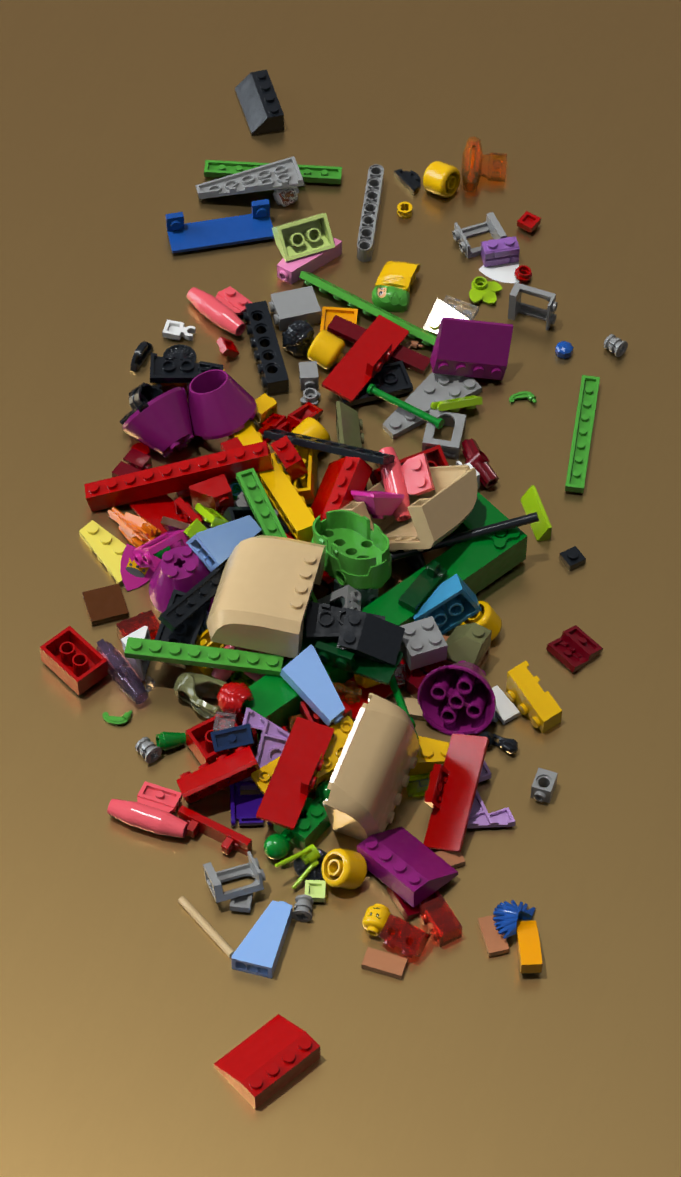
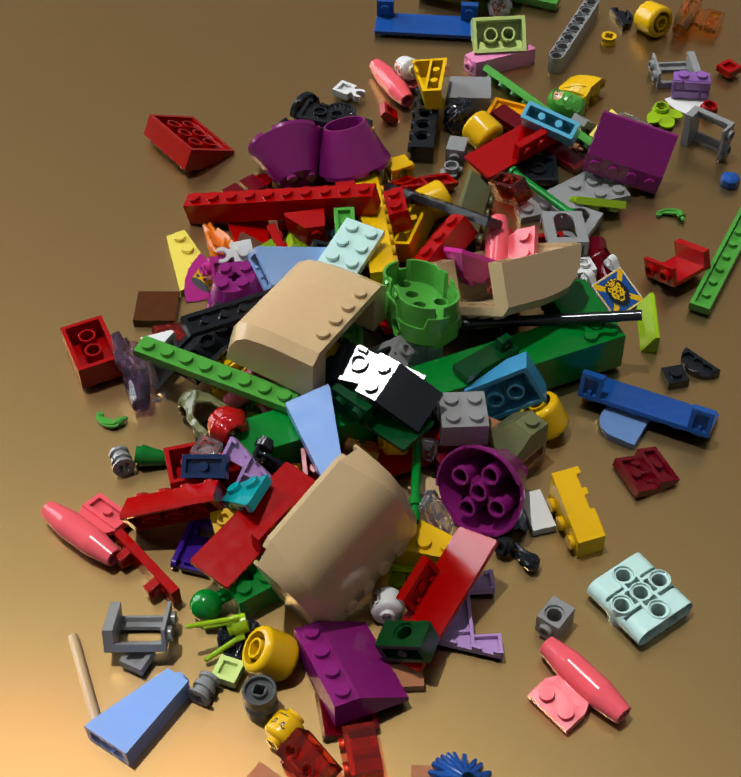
camera: 20 degrees right, 5 degrees down
none -> red slope [144,114,235,172]
none -> white plate [216,239,253,264]
none -> teal wing [222,474,273,512]
none -> dark grey wheel [242,674,279,724]
none -> black piece [253,436,285,473]
none -> light aqua plate [318,218,385,274]
none -> white head [371,586,404,624]
none -> dark green brick [375,620,440,663]
none -> white head [394,56,416,81]
none -> yellow wedge [412,58,450,110]
none -> clear plate [417,490,455,534]
none -> clear red brick [488,171,533,207]
none -> medium azure brick [520,100,581,147]
none -> coral plate [528,636,631,735]
none -> light grey panel [539,211,589,257]
none -> light grey plate [571,113,597,131]
none -> blue bracket [577,369,719,438]
none -> flag [580,254,643,311]
none -> light aqua connector [587,552,693,646]
none -> medium blue tile [599,407,650,450]
none -> red panel [644,238,711,288]
none -> black tile [680,347,721,380]

